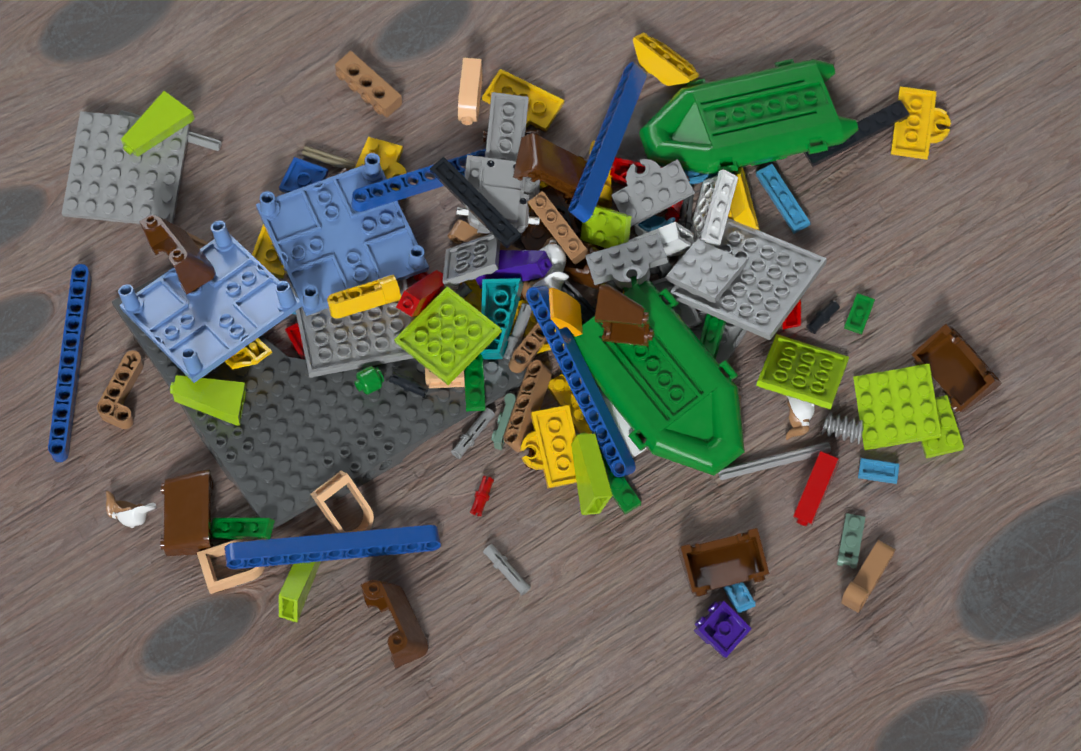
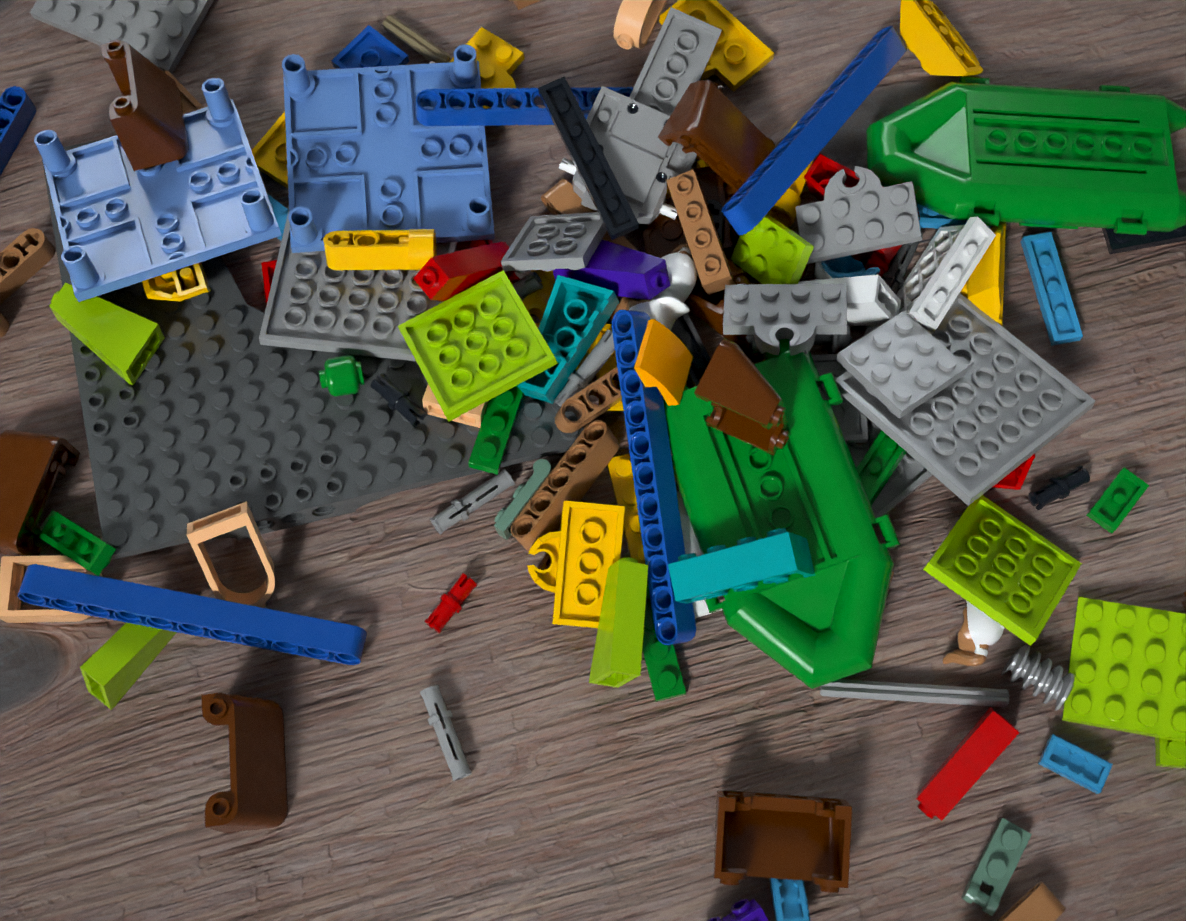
camera: 20 degrees right, 5 degrees up
none -> teal wedge [668,529,815,604]

